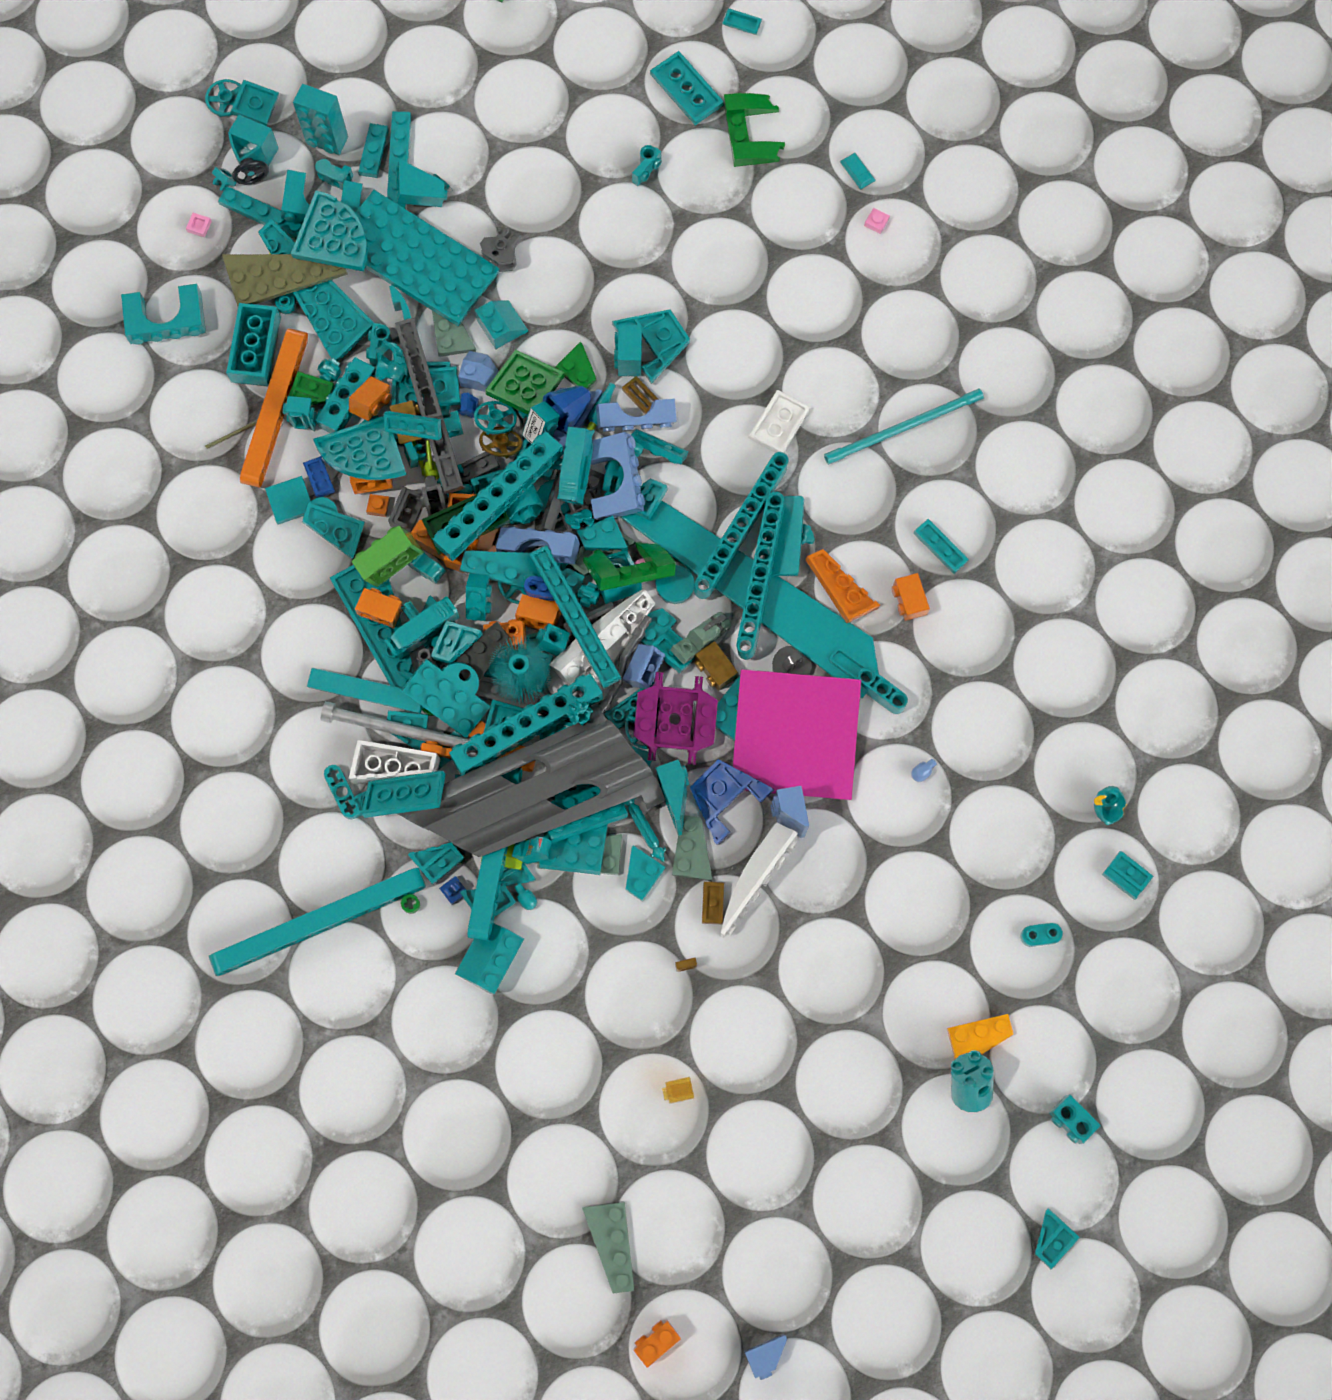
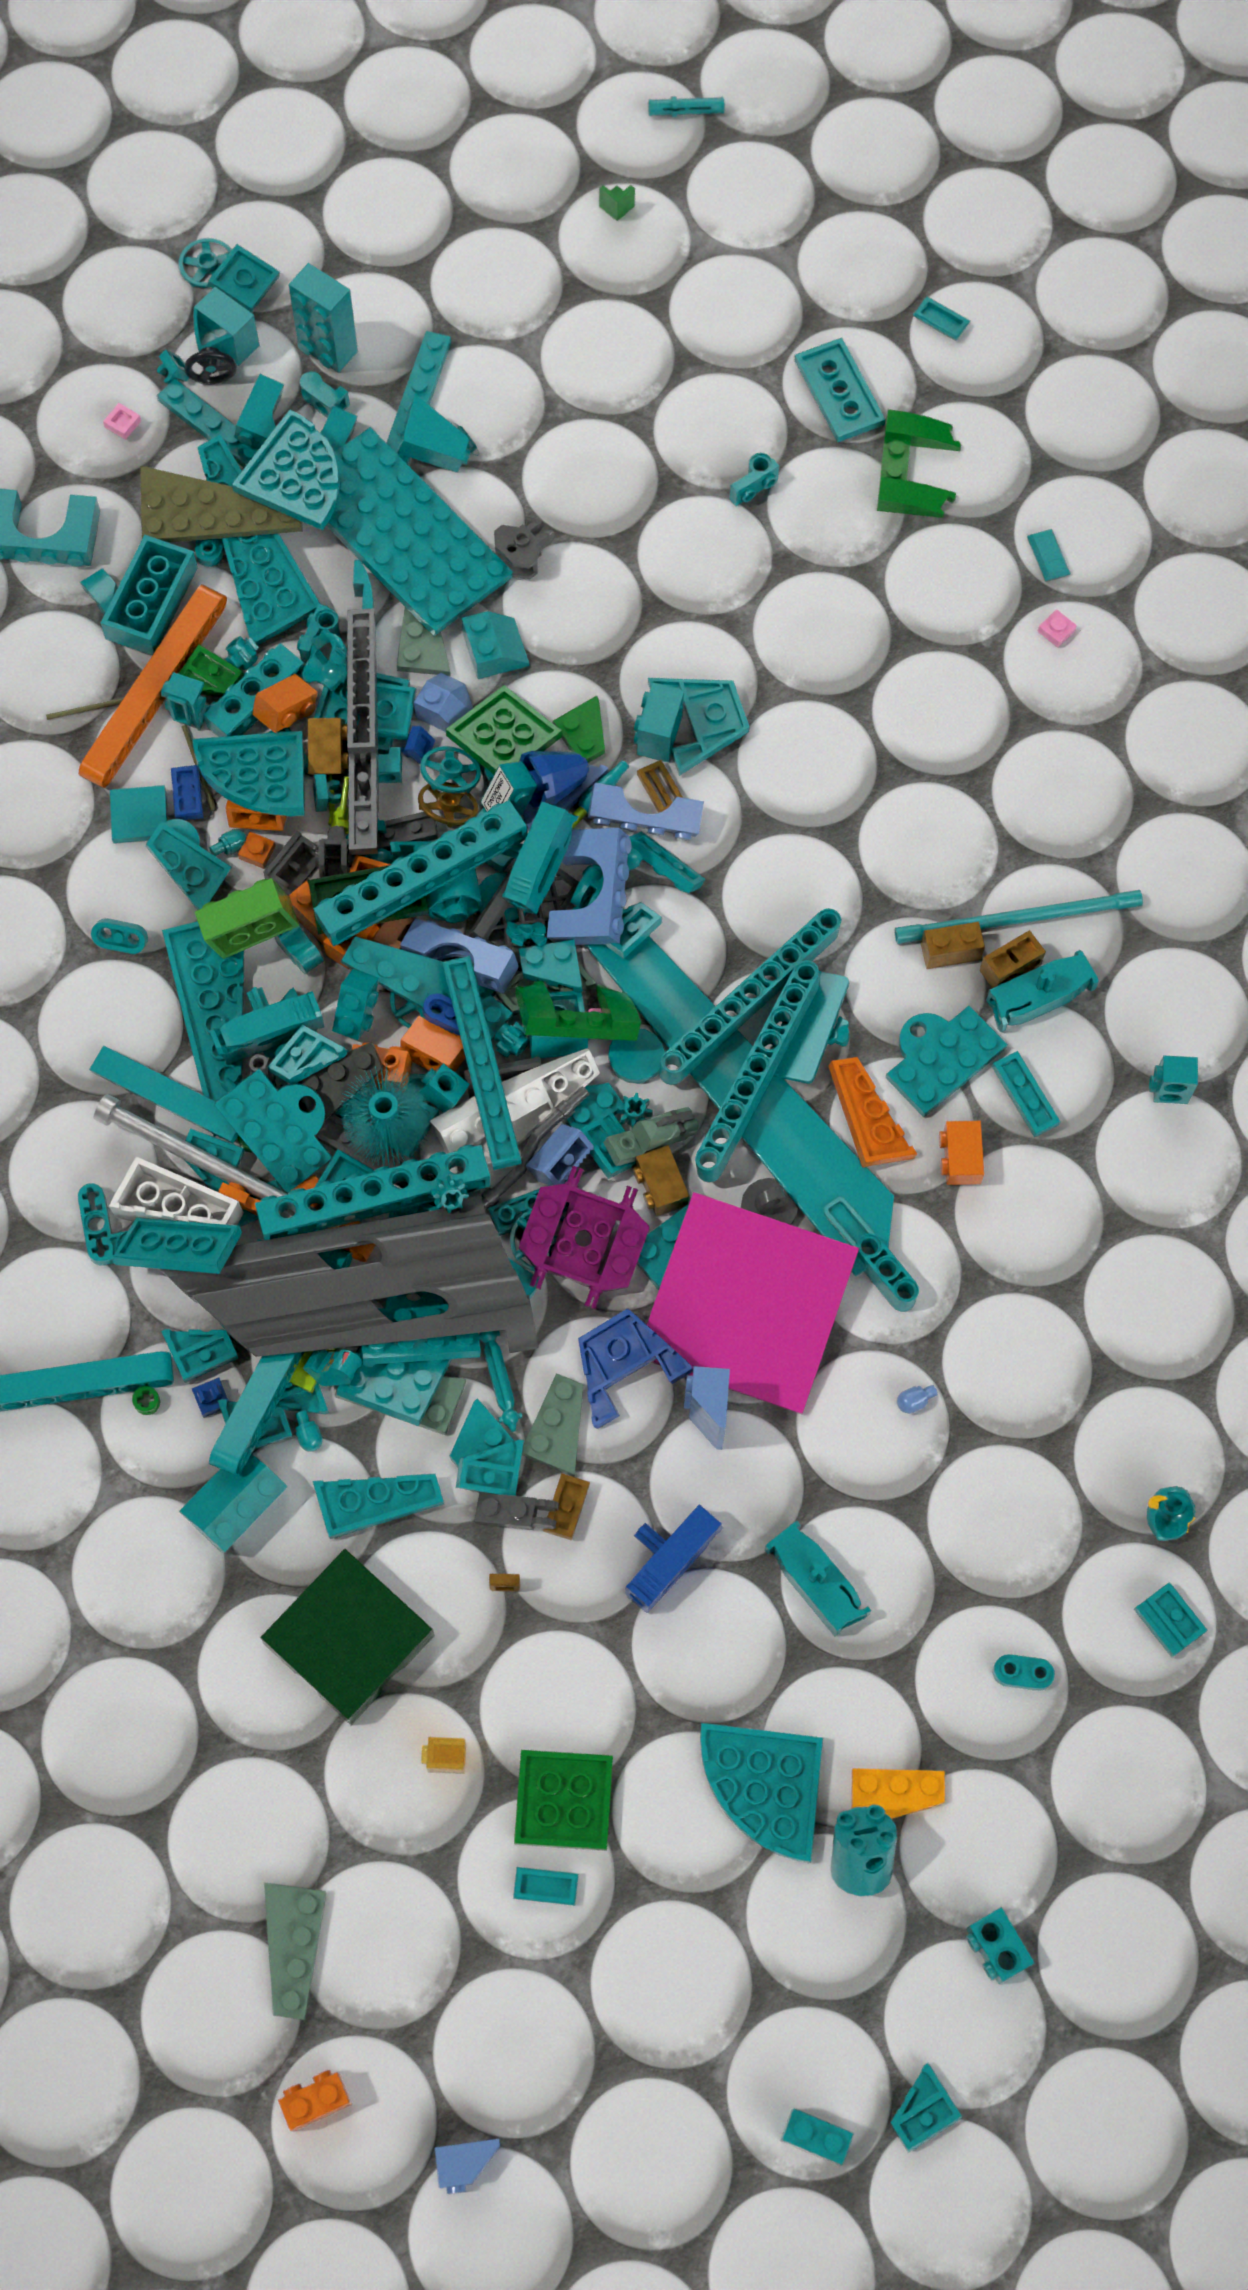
camera: 15 degrees right, 5 degrees down
orange brick [355,588,403,628] -> none
teal plate [358,123,389,178] -> none
teal plate [383,411,442,440] -> none
teal slope [655,759,689,836] -> none
white wedge [720,823,798,938] -> none
white tile [749,390,811,453] -> none
none -> teal slope [80,568,118,615]
none -> teal plate [91,918,148,954]
none -> olive axle [182,725,216,811]
none -> teal cylinder [209,829,247,856]
none -> dark green tile [260,1548,435,1725]
none -> teal wing [313,1474,444,1539]
none -> teal wing [455,1440,524,1496]
none -> dark grey hinge [474,1493,559,1530]
none -> teal tile [513,1867,578,1906]
none -> green plate [514,1750,613,1851]
none -> teal gear [617,1093,653,1130]
none -> blue piece [625,1504,723,1613]
none -> teal plate [700,1723,823,1863]
none -> teal piece [765,1521,871,1637]
none -> teal brick [780,2109,854,2166]
none -> teal plate [885,1006,1008,1118]
none -> pearl gold brick [921,921,985,969]
none -> pearl gold brick [979,930,1046,988]
none -> teal piece [986,950,1099,1032]
none -> teal brick [1149,1055,1198,1104]

